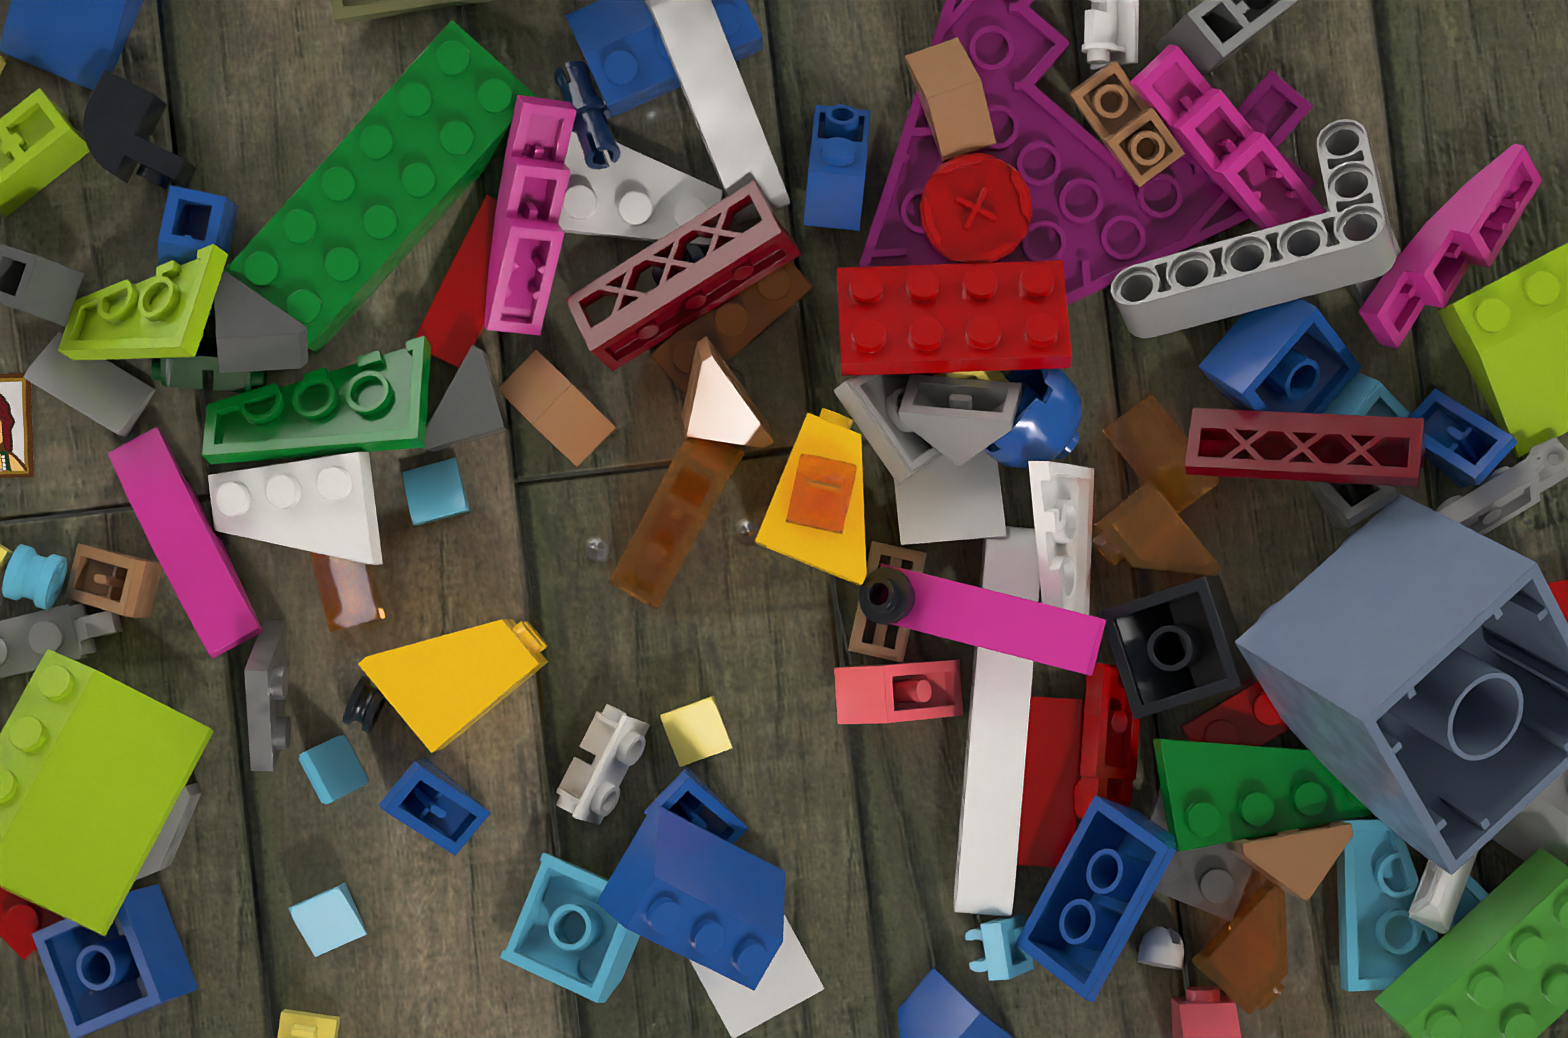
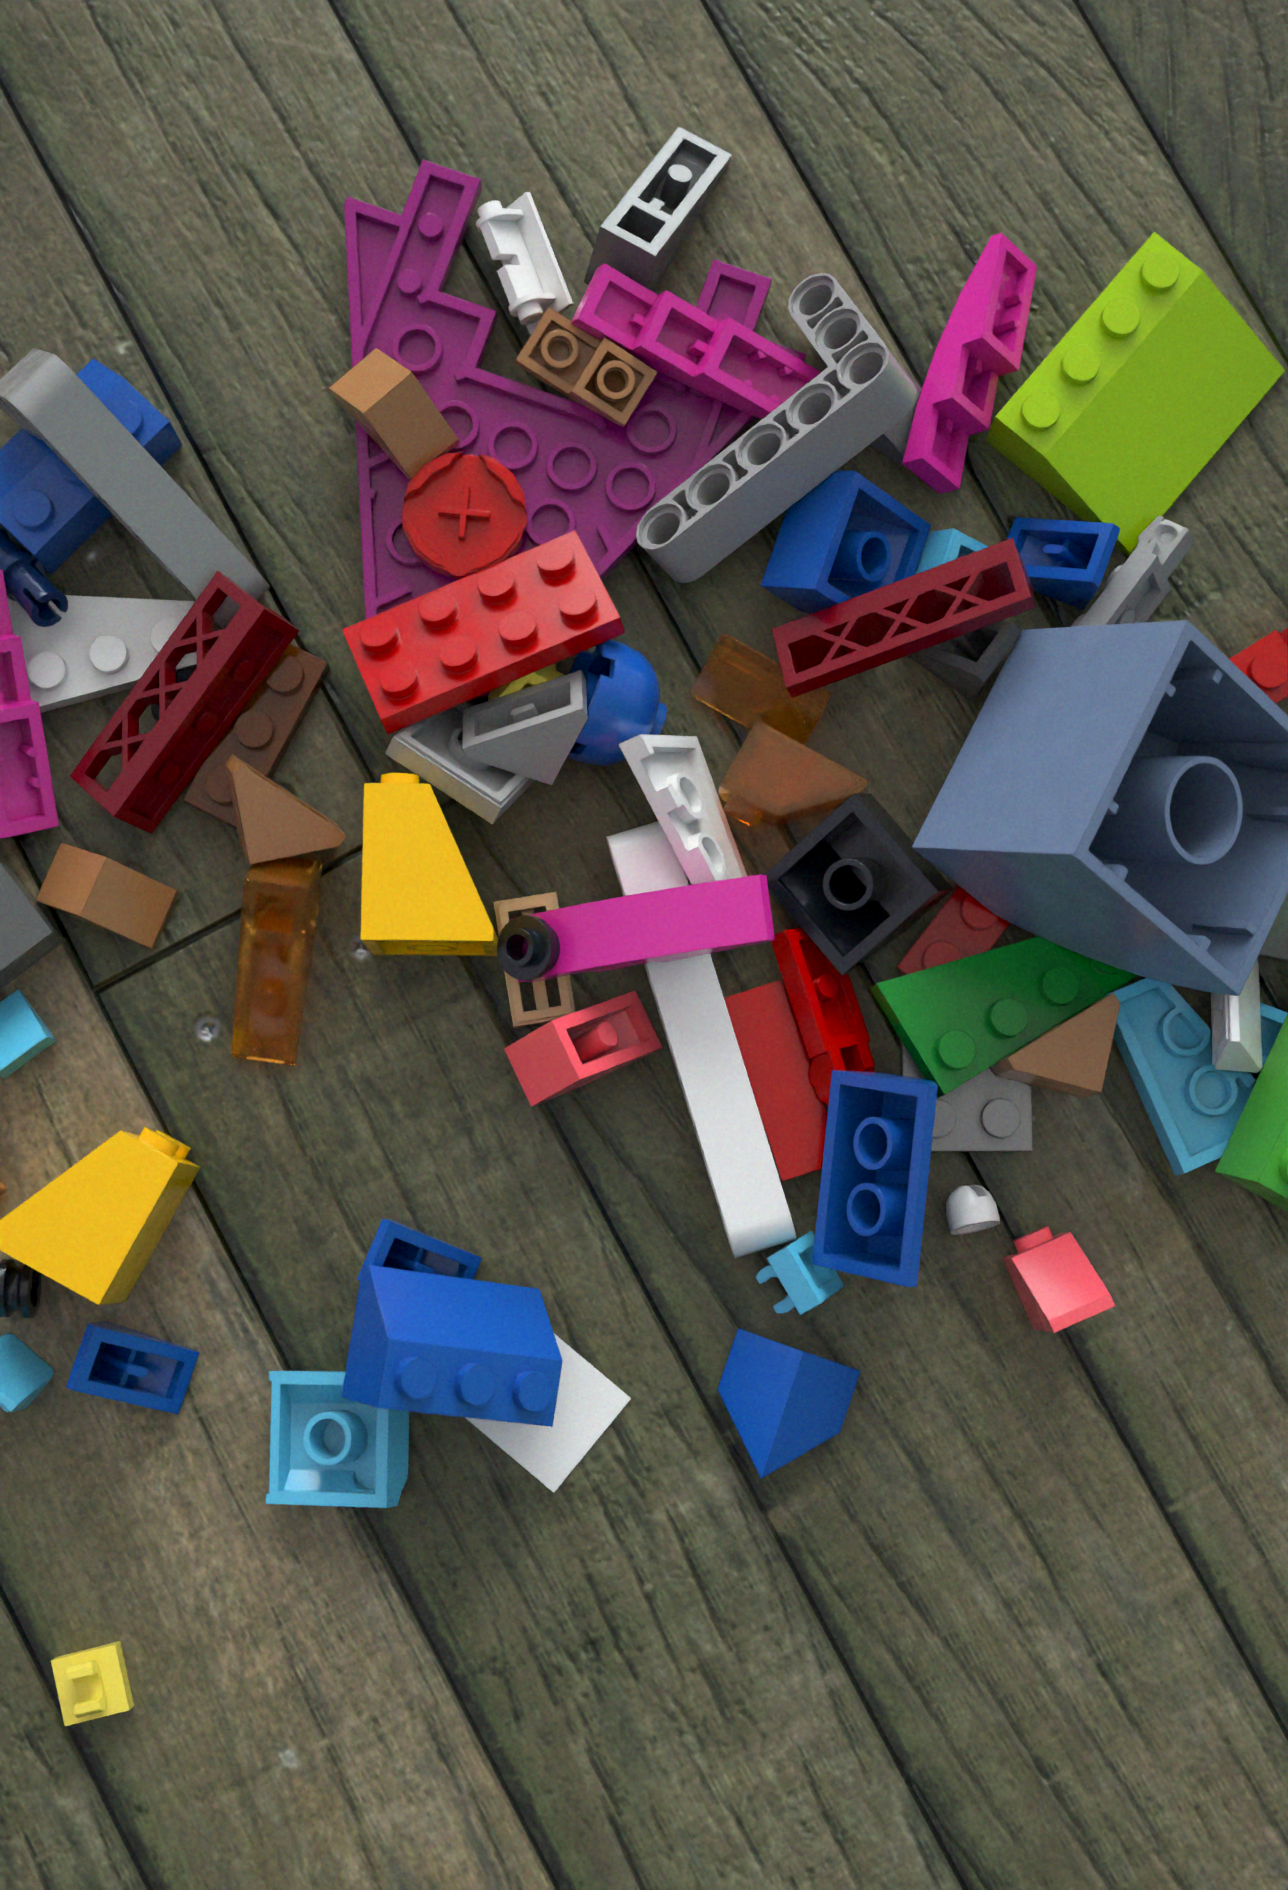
camera: 25 degrees left, 5 degrees down
medium azure slope [288,882,368,957] -> none
white hinge [556,704,650,825] -> none
light yellow slope [660,695,733,767] -> none
clear orange slope [786,454,857,534] -> none
blue slope [803,105,871,231] -> none
white sticker [894,450,1007,545] -> none
clear orange slope [1191,879,1288,1015] -> none

